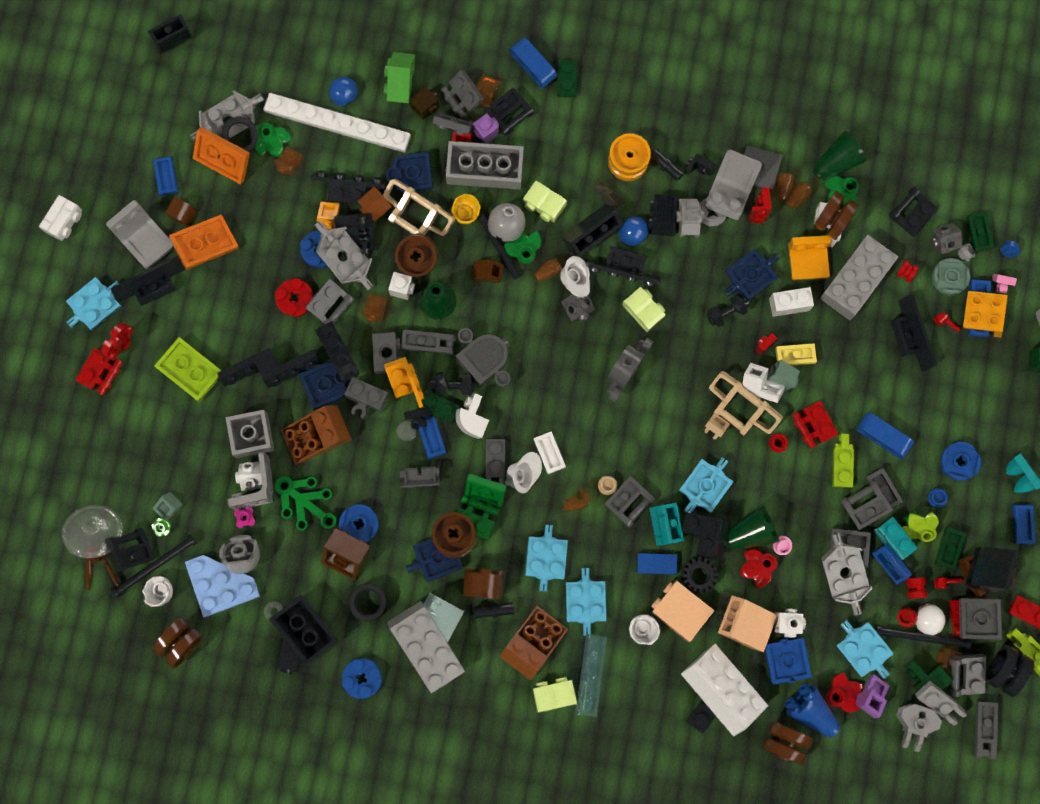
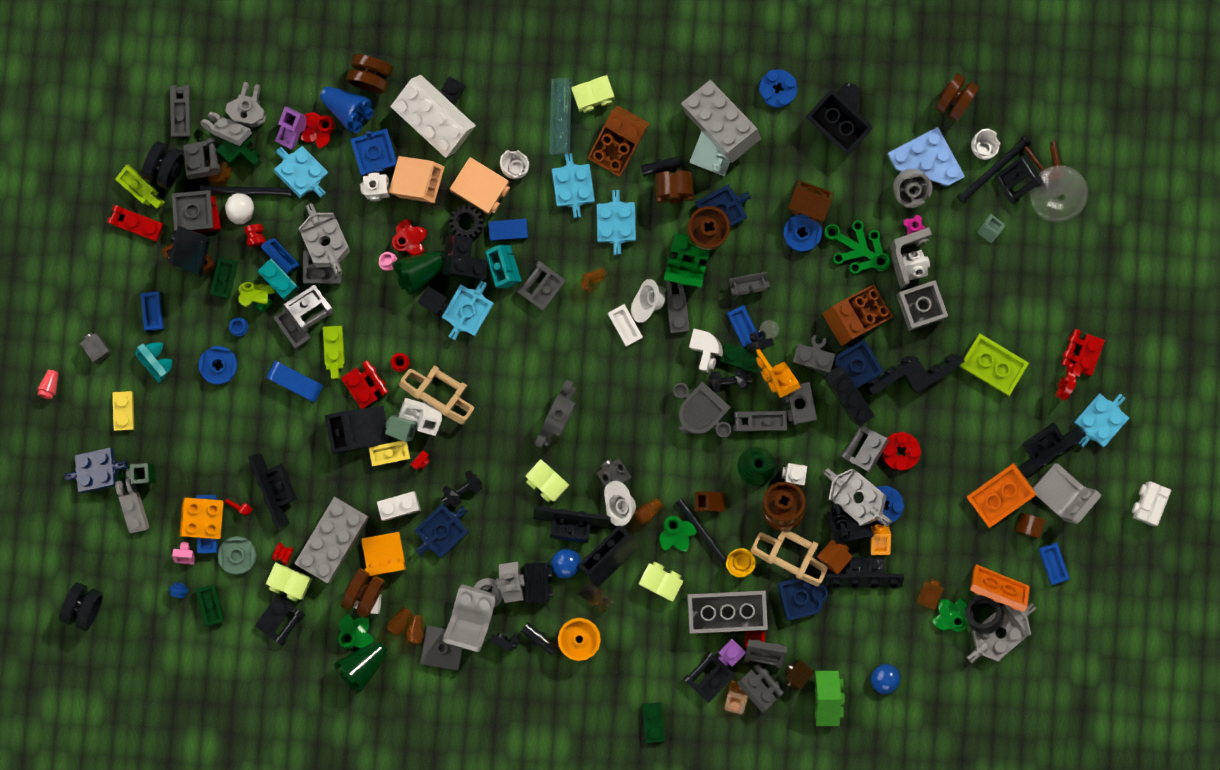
camera: 175 degrees right, 5 degrees up
black brick [148,14,193,54] -> none
bright green plate [152,518,171,537] -> none
white plate [264,93,411,153] -> none
clear plate [264,601,283,620] -> none
black tyre [349,583,388,622] -> none
clear orange bracket [362,294,387,323] -> none
light grey cylinder [488,203,526,242] -> none
blue beam [509,37,557,88] -> none
tan plate [598,476,617,495] -> none
tan tile [705,413,730,439] -> none
red bracket [748,187,772,224] -> none
red plate [897,608,917,627] -> none
flat silver brick [930,223,962,254] -> none
red hand [934,577,962,589] -> none
light grey plate [958,243,975,261] -> none
none -> yellowish green brick [266,563,312,601]
none -> black slope [324,406,391,455]
none -> black brick [418,286,449,316]

